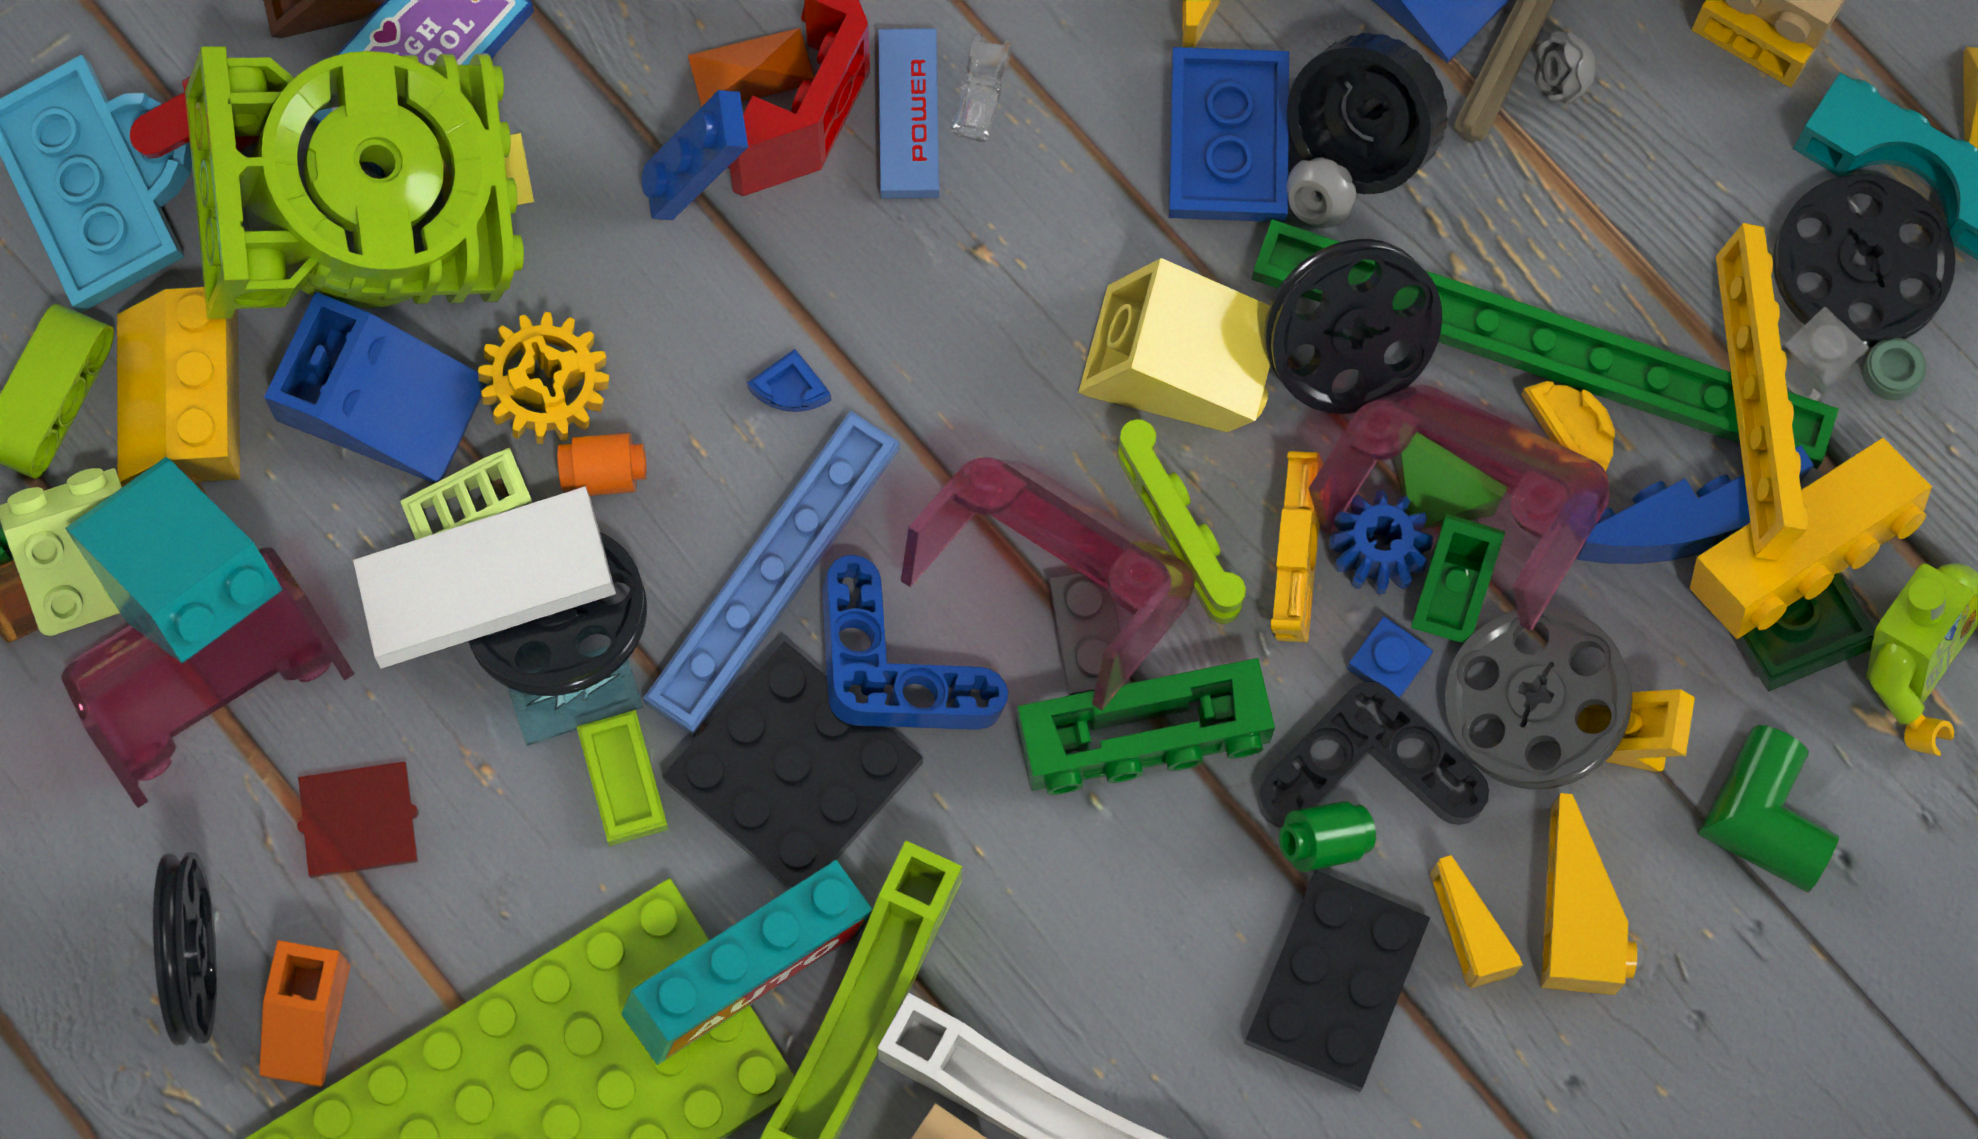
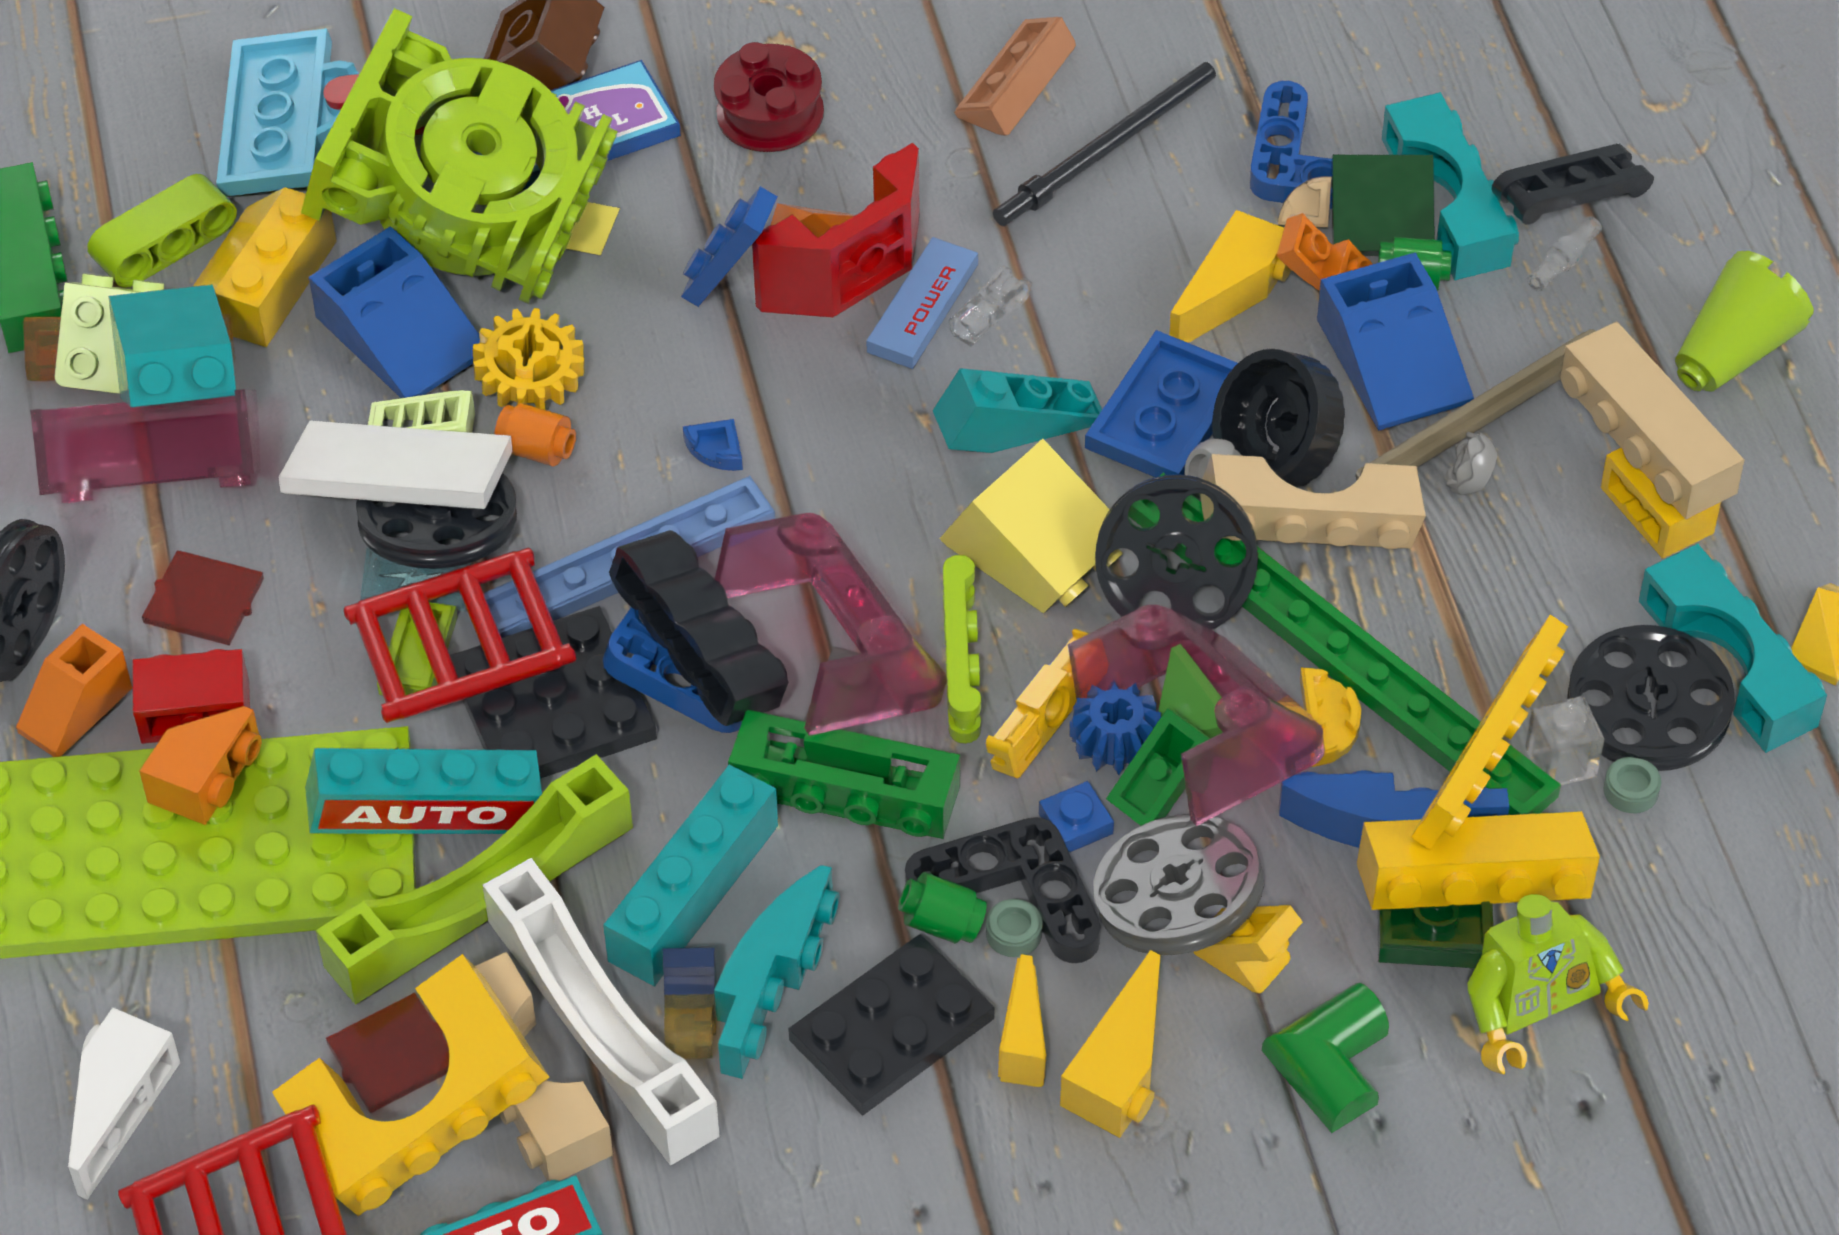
camera: 30 degrees right, 20 degrees down
none -> red brick [133,649,250,744]
none -> orange slope [139,706,262,825]
none -> red bar [343,547,576,723]
none -> teal brick [603,764,778,987]
none -> black brick [609,530,789,726]
none -> leg [663,948,717,1059]
none -> teal slope [714,865,840,1079]
none -> teal slope [932,368,1102,453]
none -> sand green tile [986,899,1043,957]
none -> tan arch [1200,454,1426,549]

